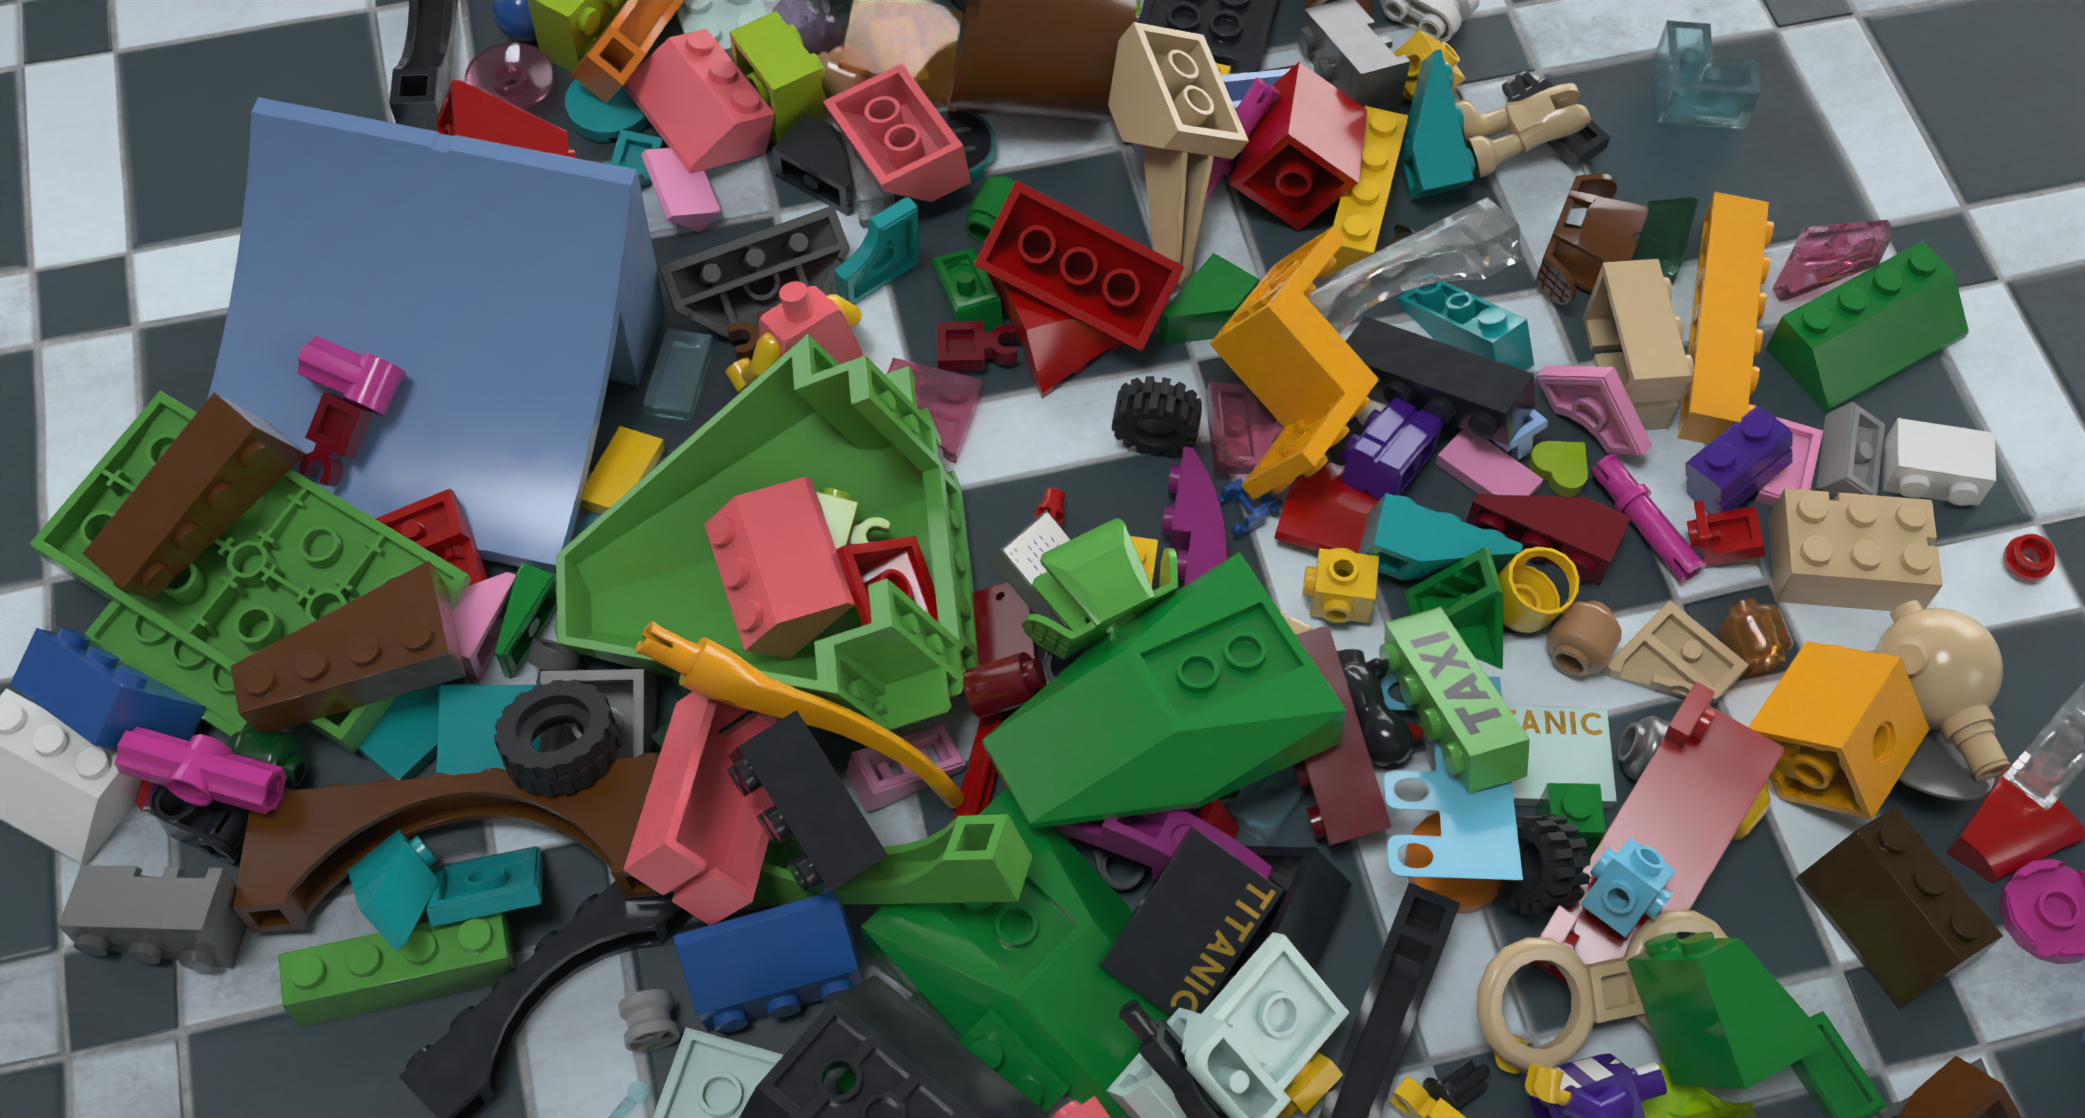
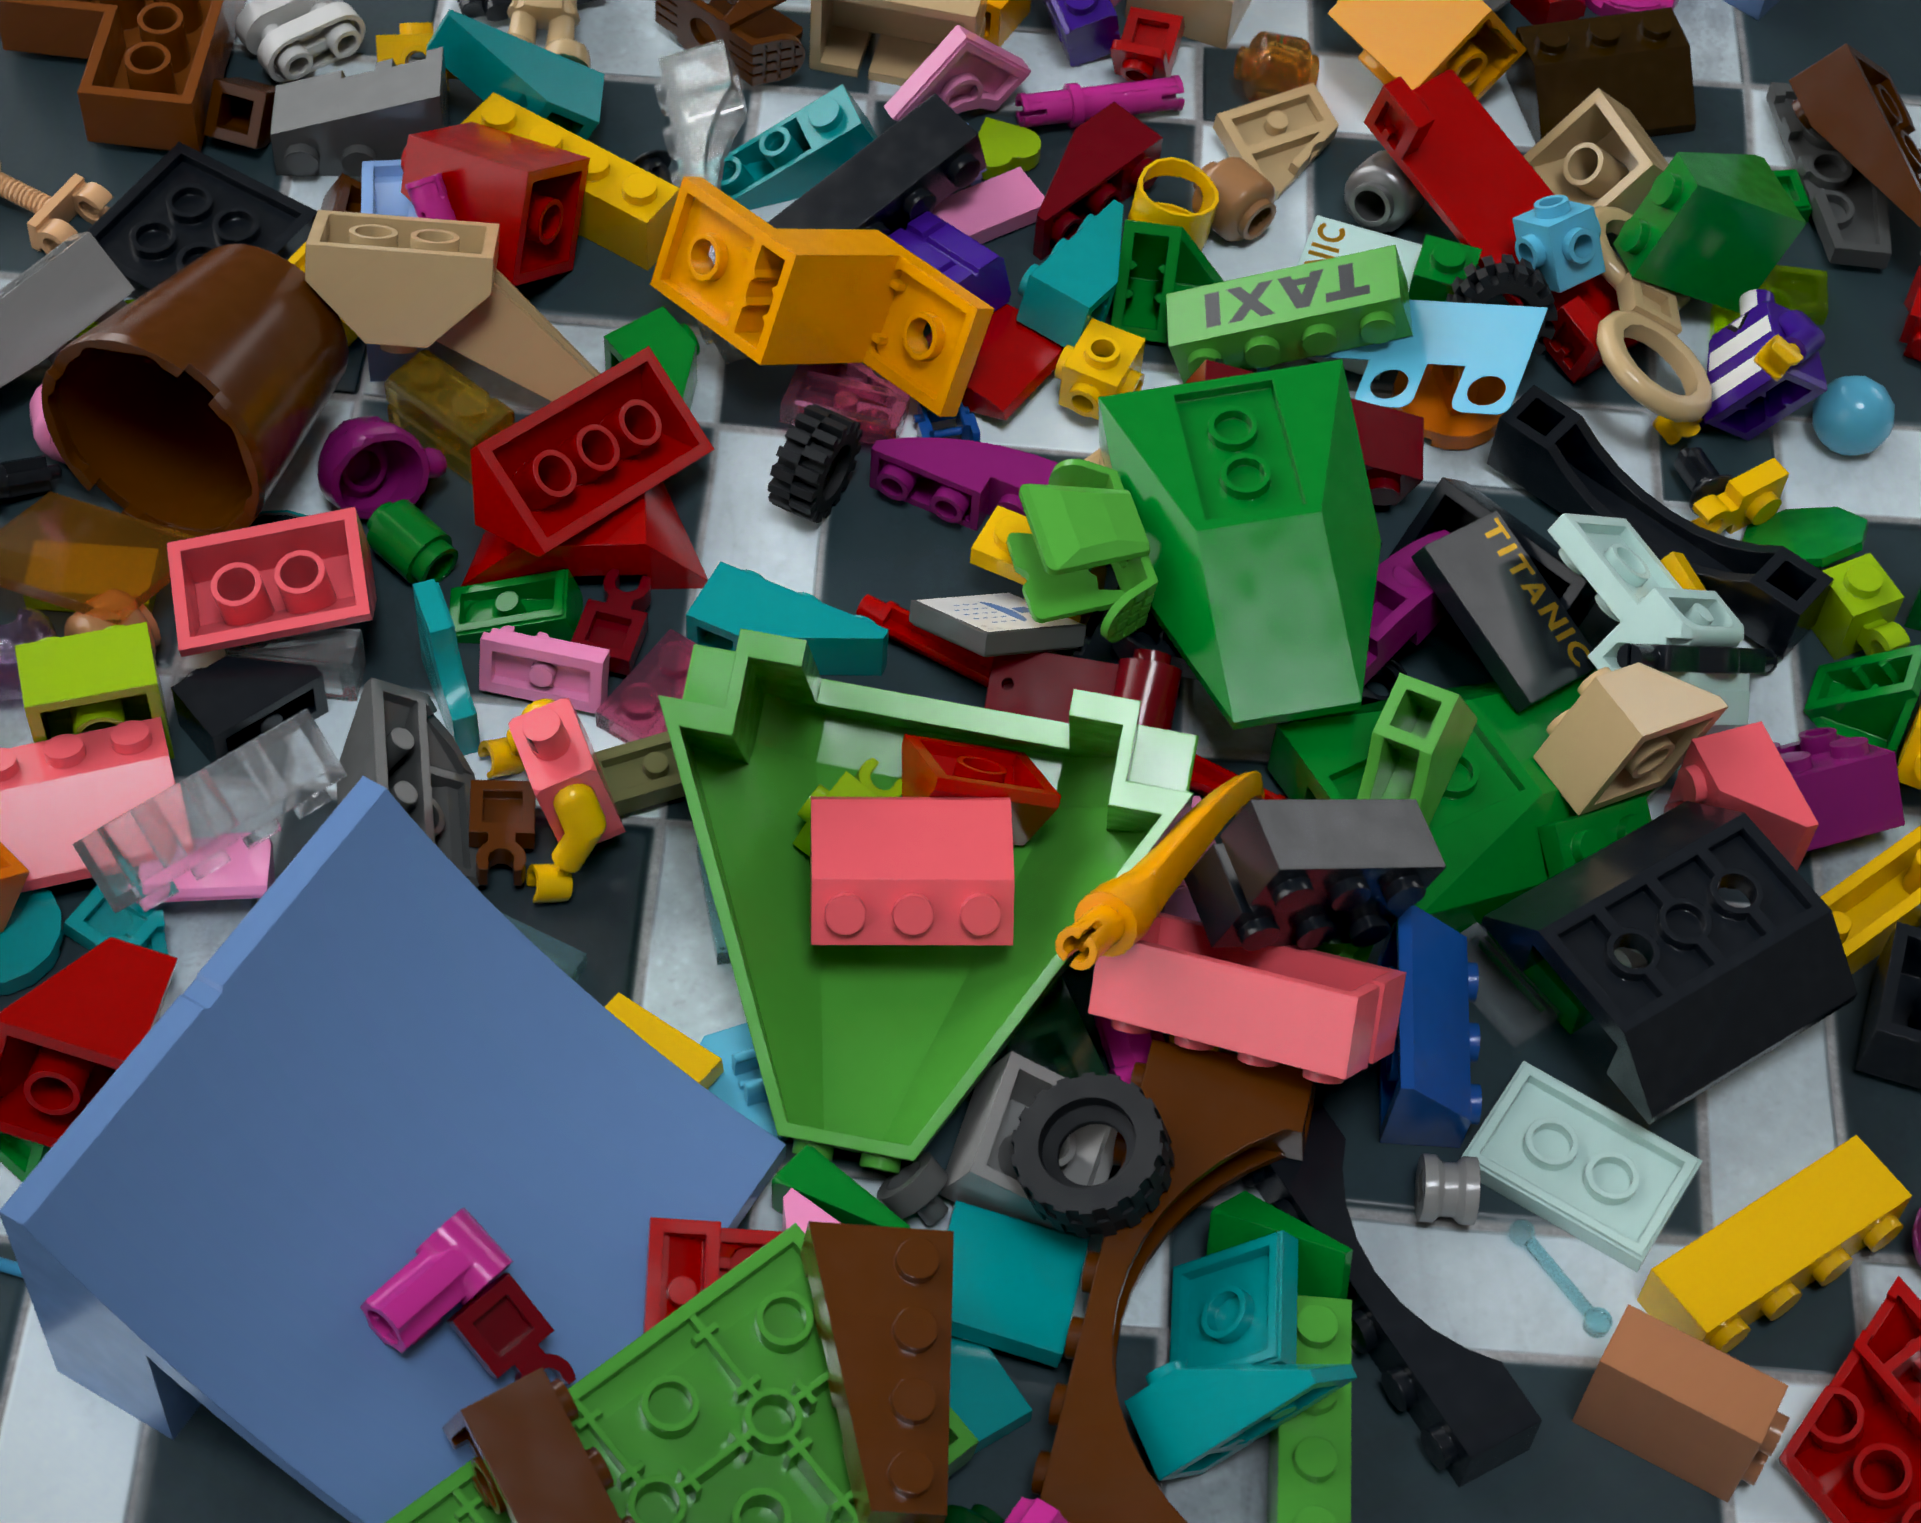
camera: 75 degrees left, 5 degrees down
none -> clear brick [72,708,348,913]
none -> magenta piece [317,416,447,519]
none -> clear yellow brick [384,349,515,484]
none -> bright pink plate [479,625,610,715]
none -> teal slope [686,561,889,676]
none -> green slope [1206,1191,1353,1299]
none -> tan slope [1523,88,1669,234]
none -> tan slope [1533,662,1728,816]

